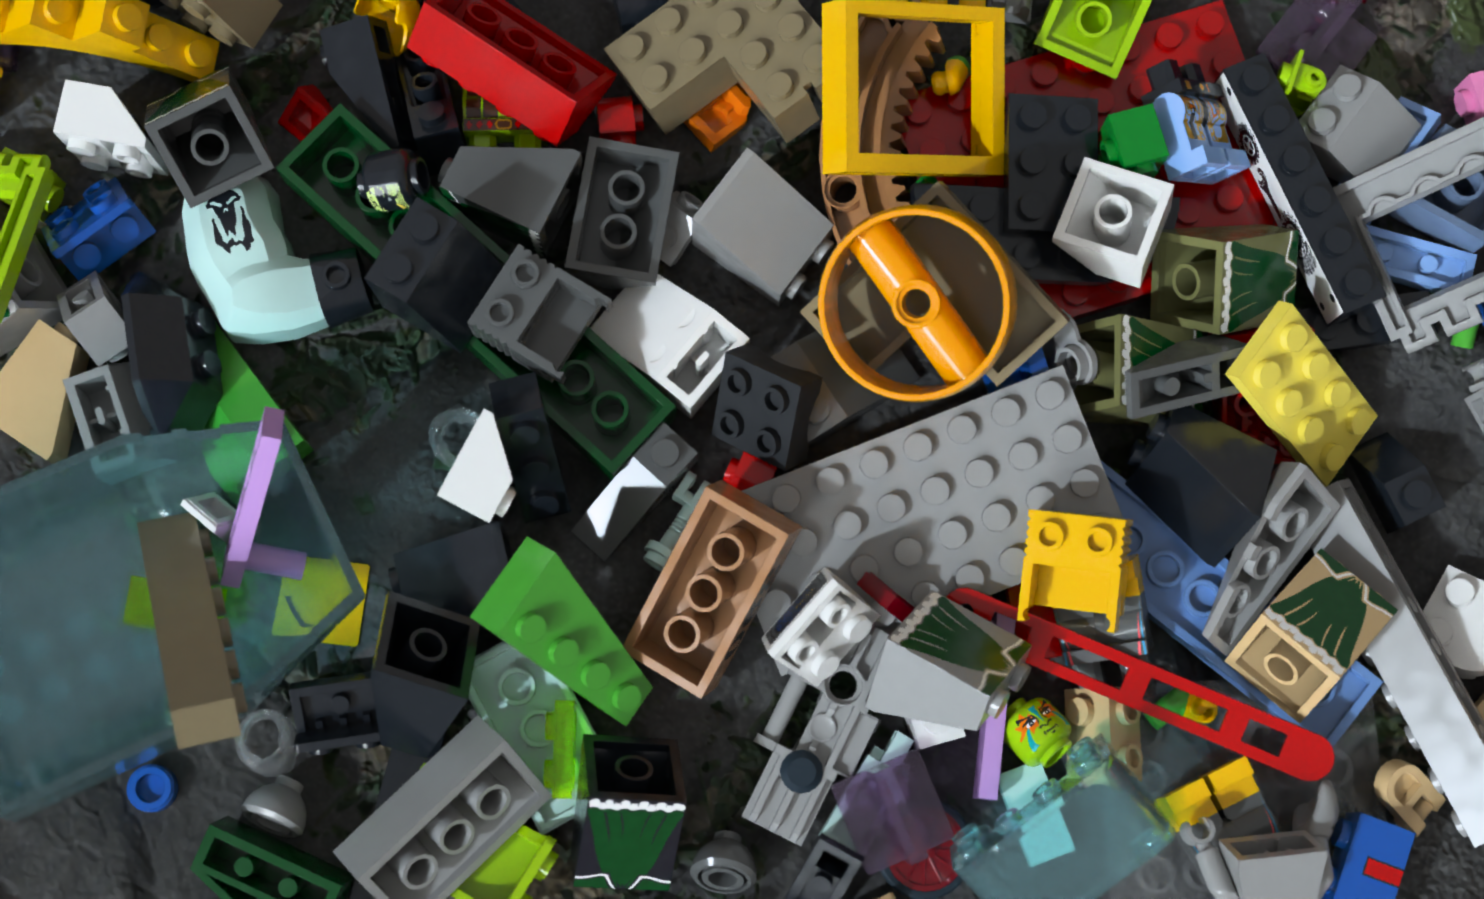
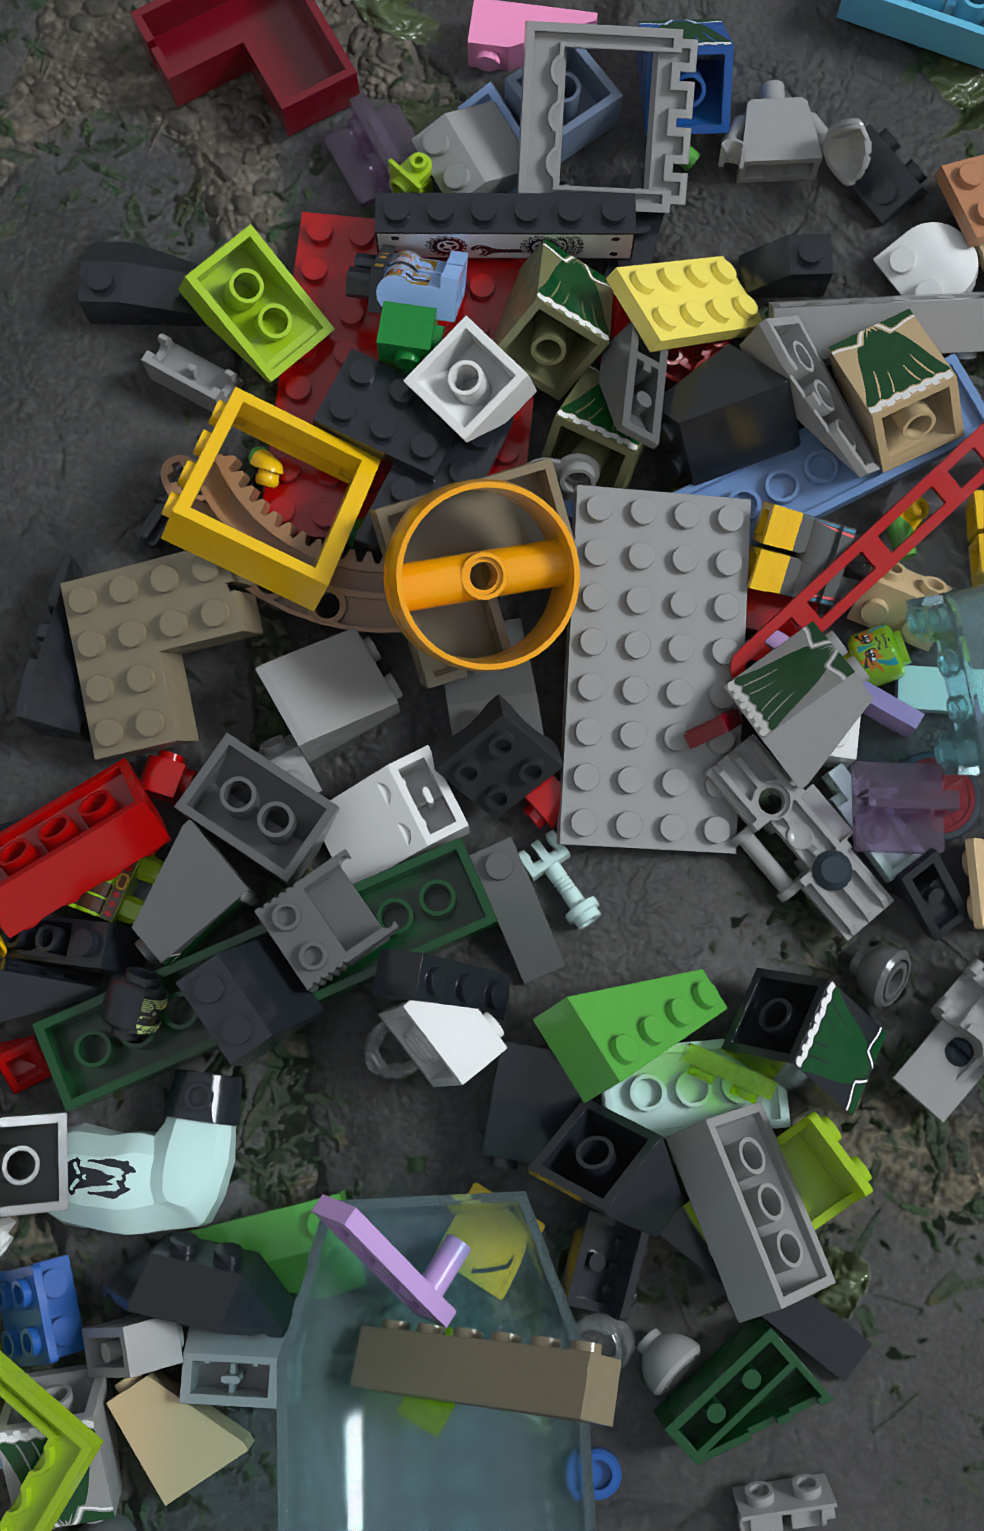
camera: 60 degrees left, 0 degrees up
white slope [180,492,236,544] -> none
medium nougat brick [623,480,803,699] -> none
orange slope [683,83,751,153] -> none
white slope [761,566,880,687] -> none
yellow piece [1017,509,1134,633] -> none
light blue plate [1366,224,1477,293] -> none

